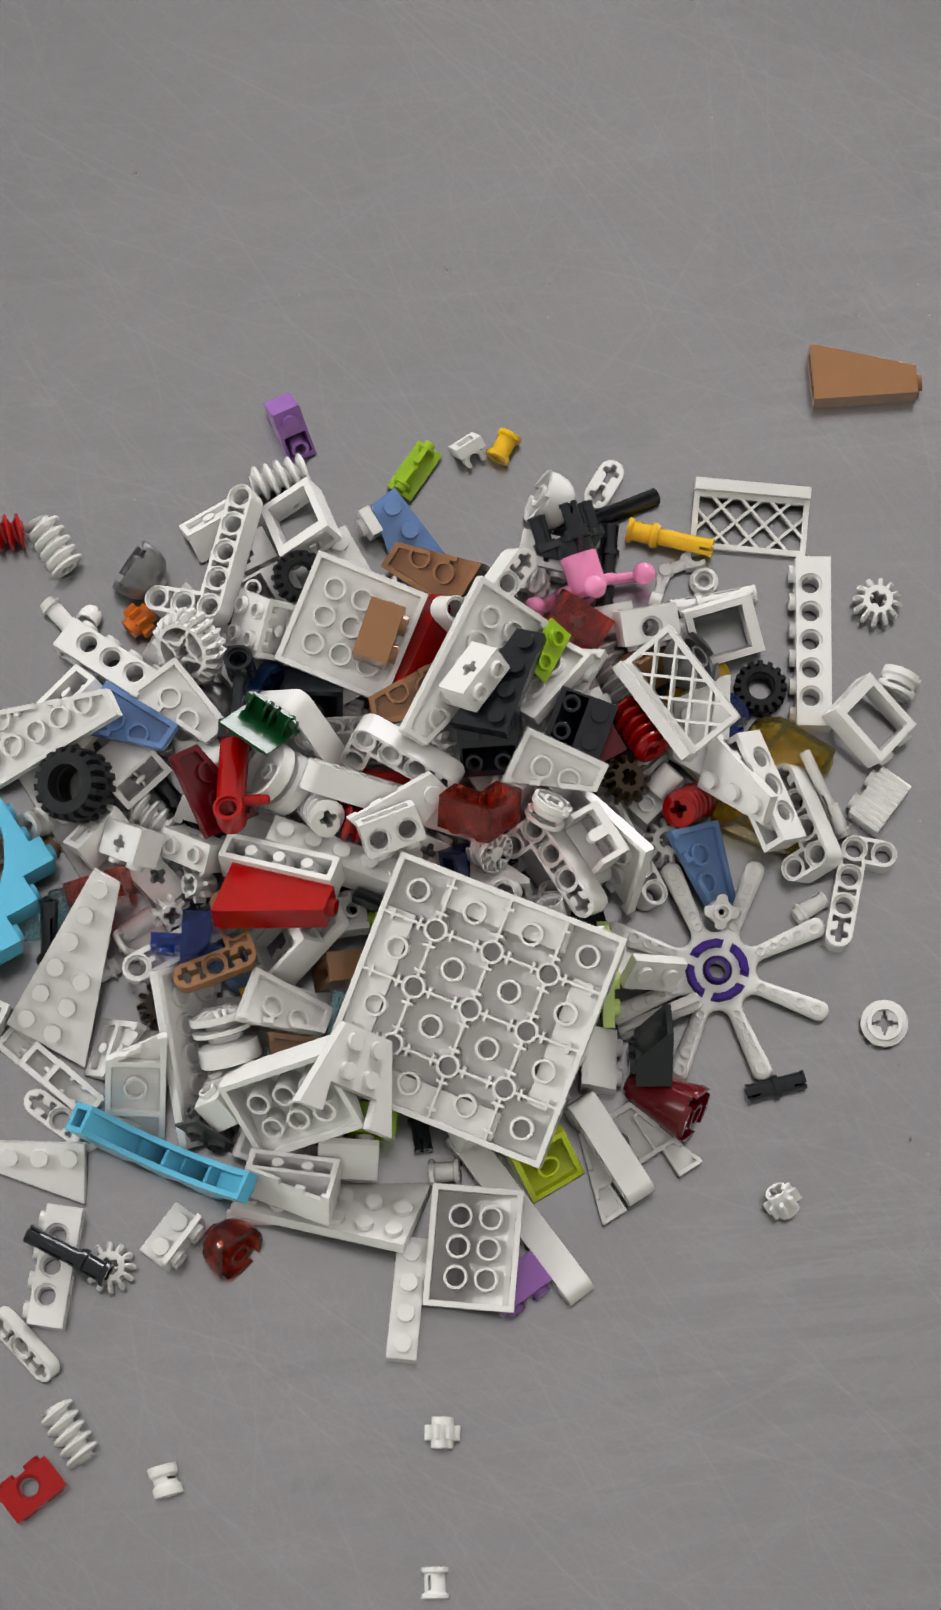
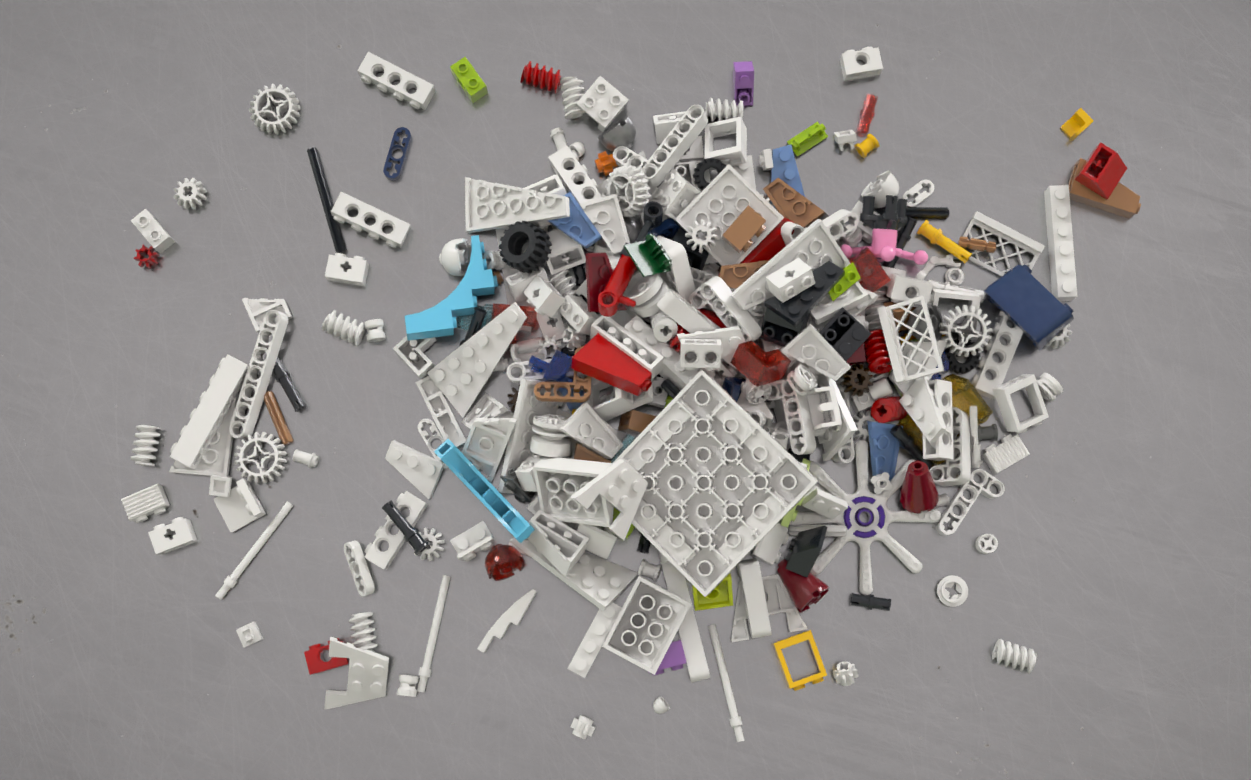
camera: 25 degrees right, 5 degrees up
none -> white wing [324,637,389,709]
none -> white bar [417,575,451,693]
none -> white slope [477,589,537,653]
none -> white bracket [577,76,629,132]
none -> white hinge [653,696,670,714]
none -> white gear [685,219,718,253]
none -> white bar [708,624,744,742]
none -> yellow window [772,630,827,691]
none -> white brick [840,46,883,81]
none -> clear red pin [857,94,878,134]
none -> black pin [890,424,935,471]
none -> dark red cone [899,461,939,514]
none -> white gear [939,305,993,357]
none -> medium nougat axle [958,236,996,253]
none -> white wheel [975,534,998,554]
none -> dark grey bush [978,424,998,442]
none -> dark blue windscreen [983,264,1074,351]
none -> white brick [1044,185,1077,301]
none -> yellow panel [1061,108,1094,141]
none -> red slope [1074,142,1127,200]

